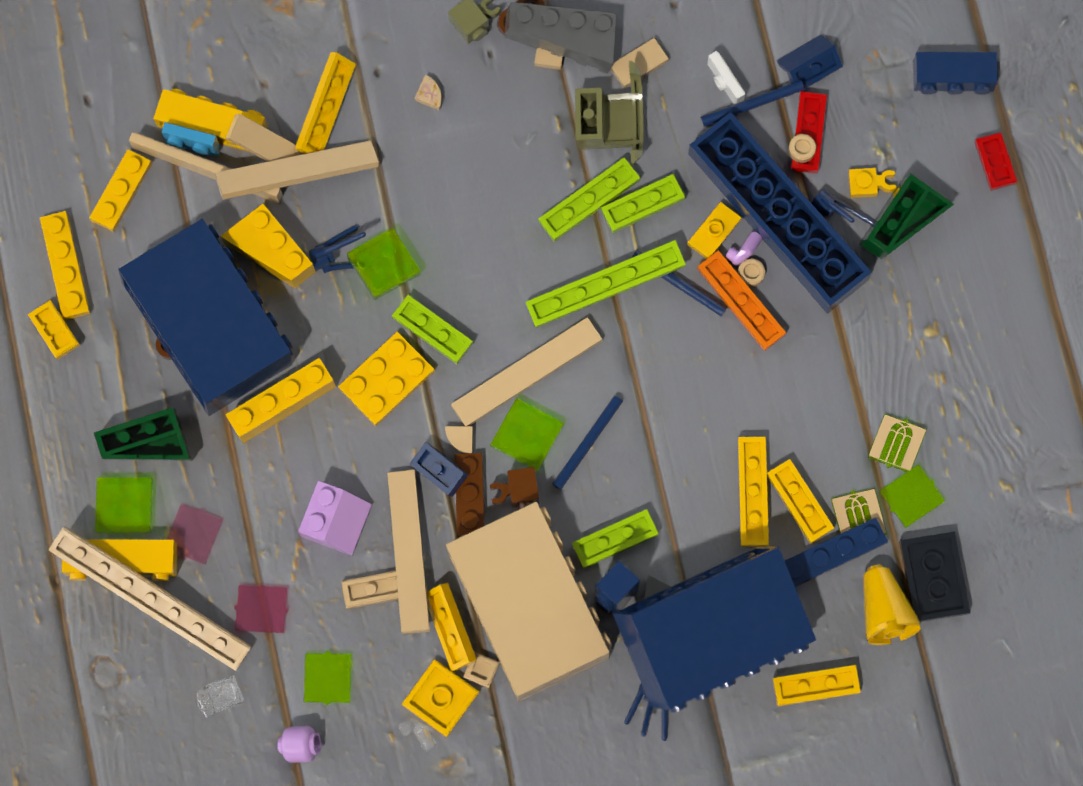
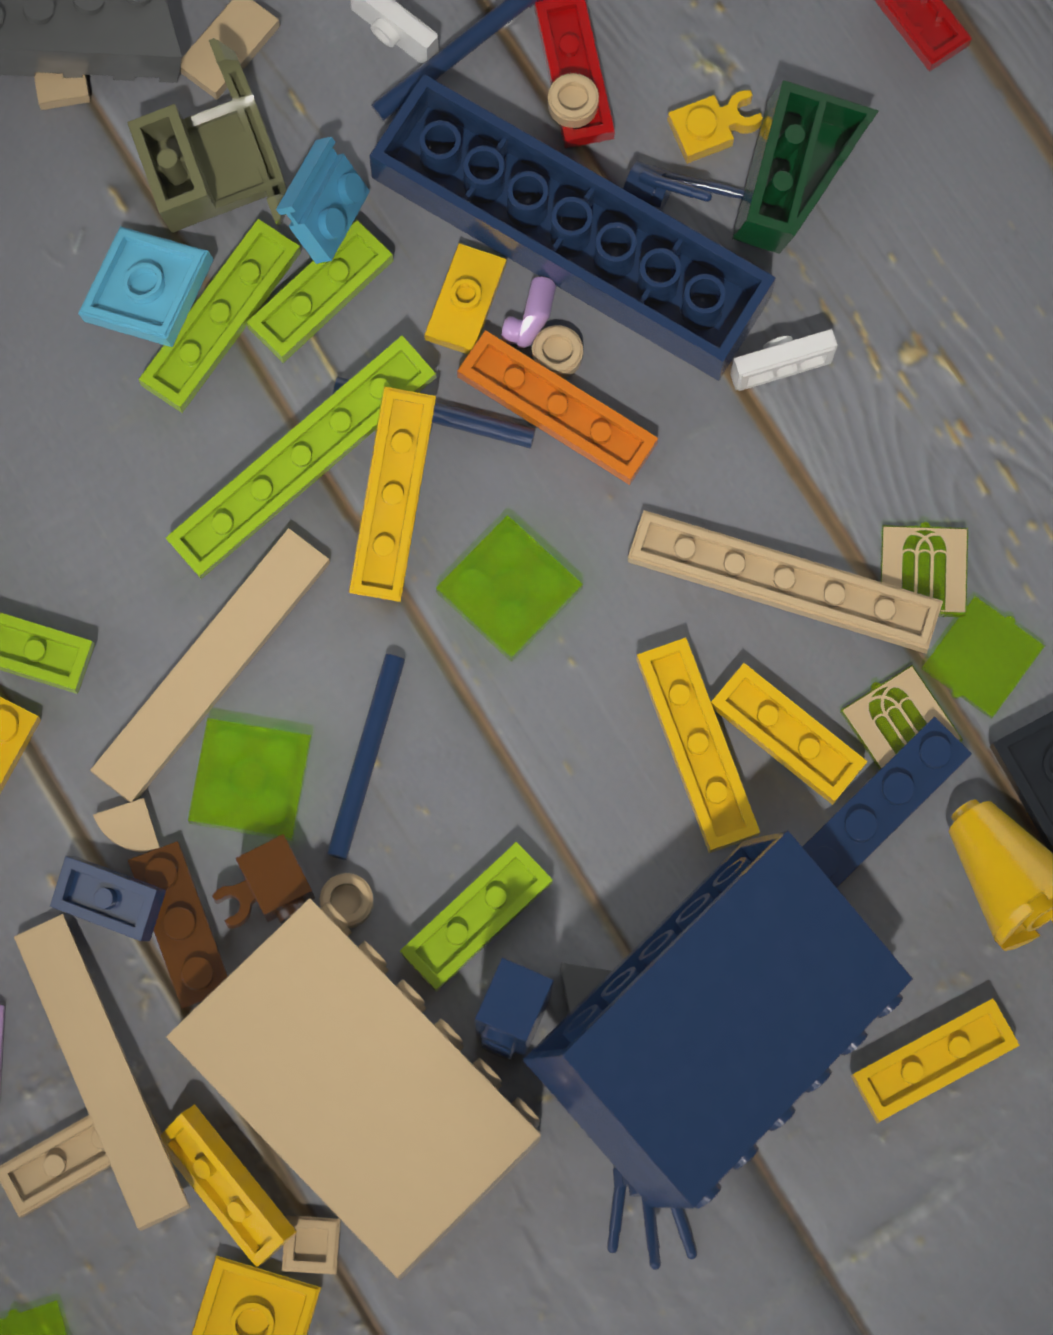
camera: 25 degrees left, 0 degrees up
none -> medium azure tile [78,226,214,347]
none -> dark azure plate [276,136,370,264]
none -> tan tile [320,873,374,928]
none -> yellow tile [348,387,436,602]
none -> clear neon green plate [436,515,583,662]
none -> tan tile [628,510,943,654]
none -> white plate [730,329,838,391]

